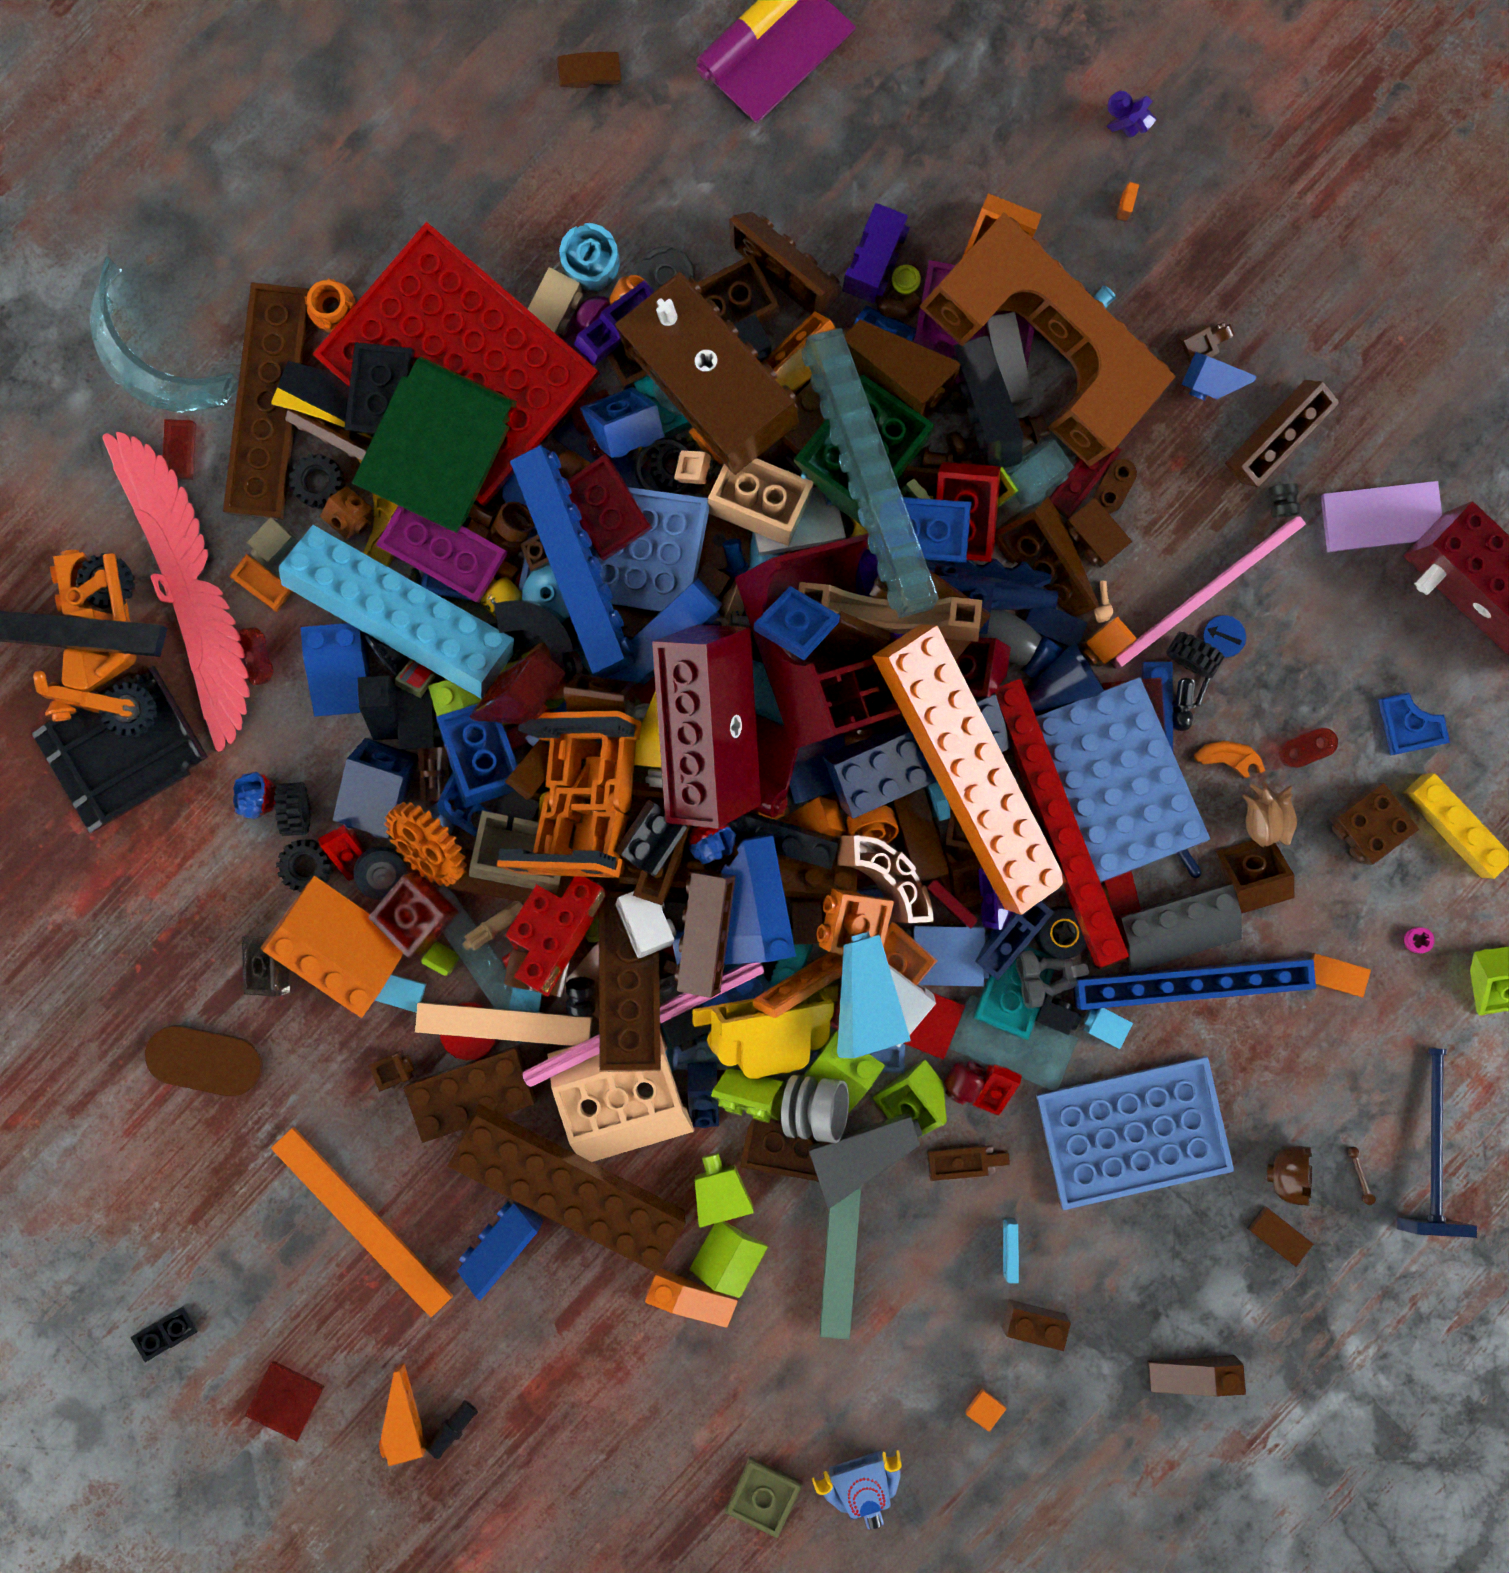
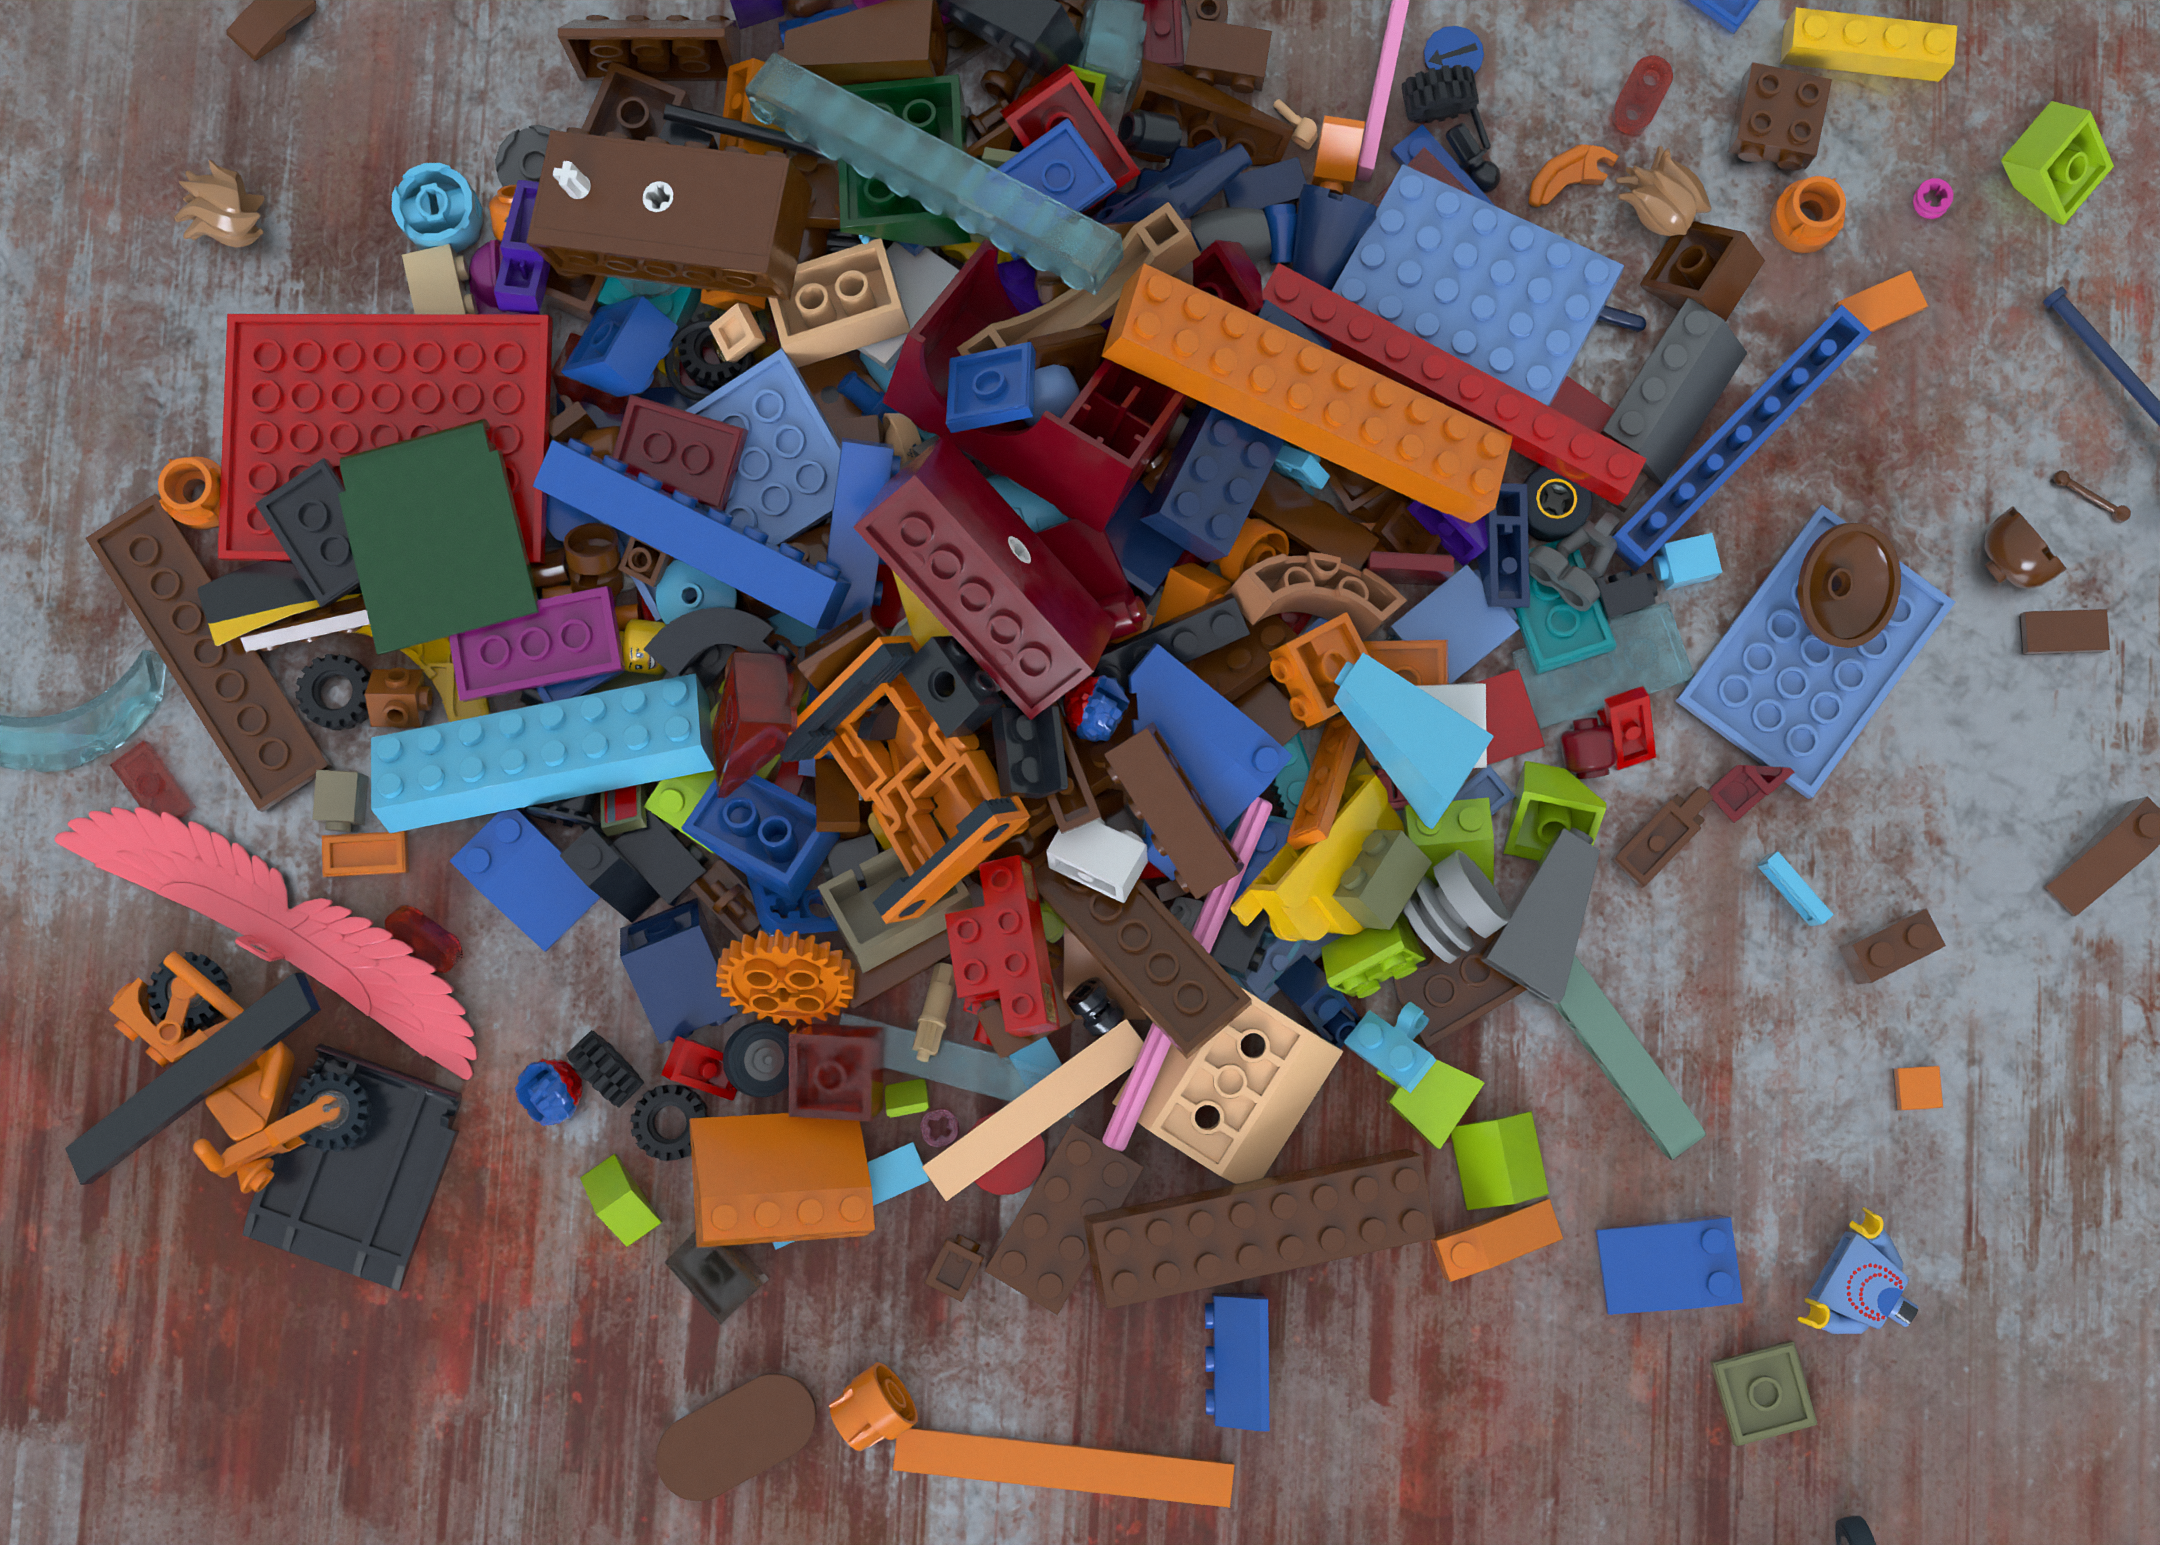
camera: 35 degrees left, 5 degrees down
none -> medium nougat hair [174,159,265,248]
none -> reddish brown tile [549,394,597,443]
none -> lime slope [580,1153,662,1247]
none -> black bar [663,103,830,159]
none -> orange piece [829,1362,918,1451]
none -> black tile [857,695,899,741]
none -> black brick [900,636,1004,738]
none -> clear pink bush [920,1109,959,1147]
none -> medium blue hair [1022,365,1080,427]
none -> black brick [1118,109,1182,157]
none -> olive brick [1332,830,1432,930]
none -> medium azure plate [1344,1002,1436,1093]
none -> blue slope [1595,1215,1743,1315]
none -> dark red slope [1707,765,1795,823]
none -> orange piece [1770,176,1846,253]
none -> reddish brown dish [1798,522,1901,648]

